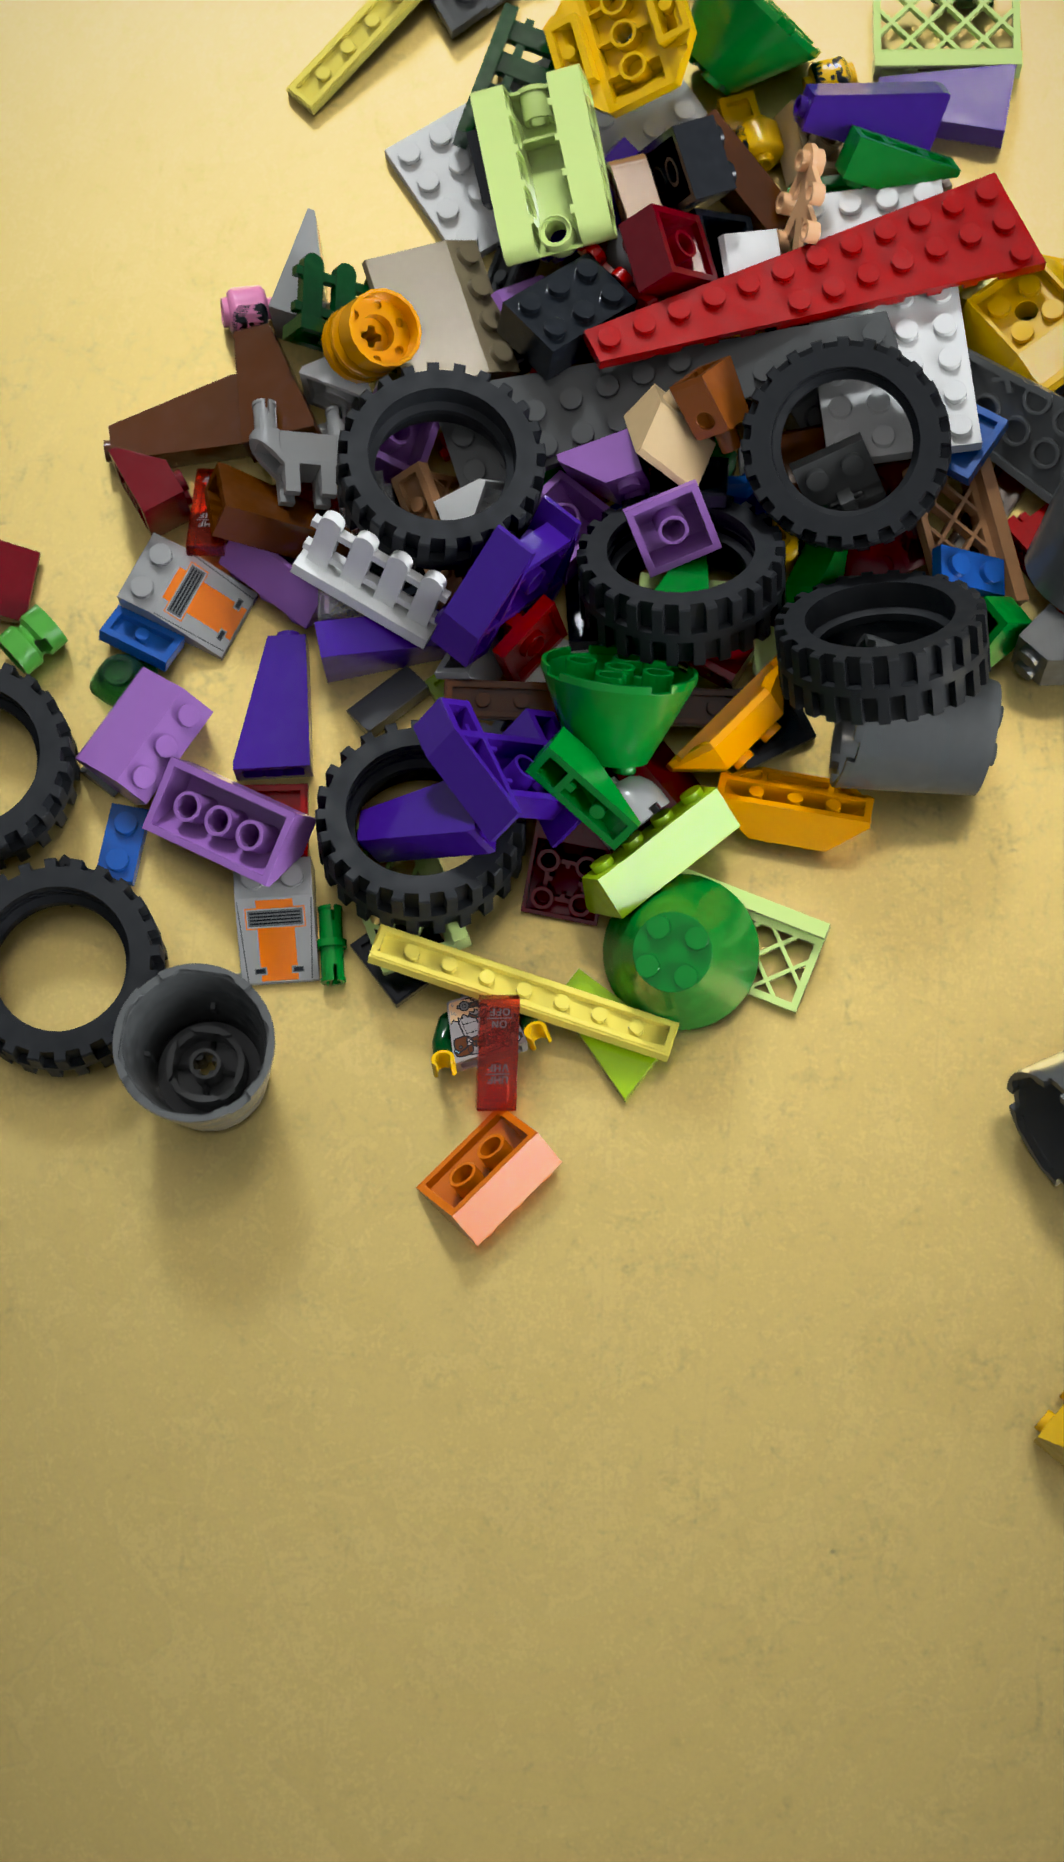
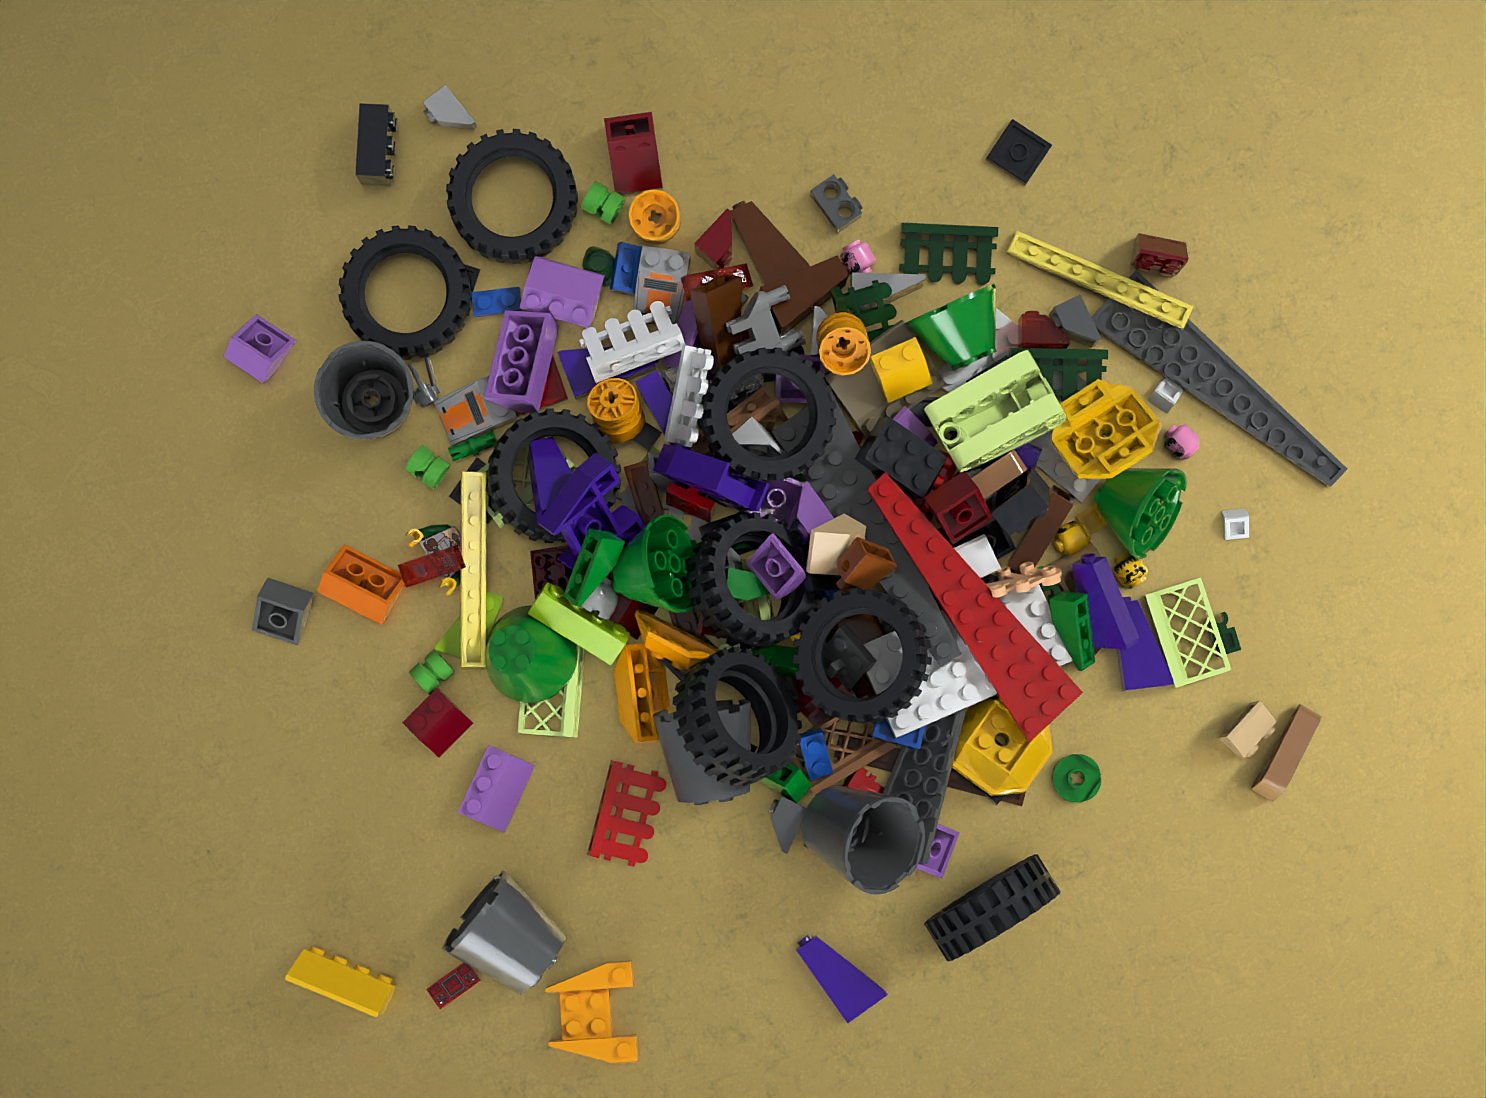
camera: 65 degrees right, 10 degrees up
none -> medium lavender slope [224,314,296,383]
none -> dark grey slope [252,578,313,646]
none -> dark red slope [402,688,474,758]
none -> bright green wheel [404,445,450,490]
none -> bright green wheel [409,649,455,695]
none -> medium lavender slope [458,745,535,832]
none -> white fence [579,301,685,383]
none -> light orange wheel [587,378,645,443]
none -> red fence [587,760,666,867]
none -> light orange wheel [629,189,681,244]
none -> dark grey brick [810,174,863,233]
none -> yellow slope [869,337,932,403]
none -> dark green fence [899,223,998,284]
none -> green cone [905,284,997,371]
none -> black tile [986,119,1052,186]
none -> clear red slope [1018,311,1070,349]
none -> dark grey slope [1048,295,1101,348]

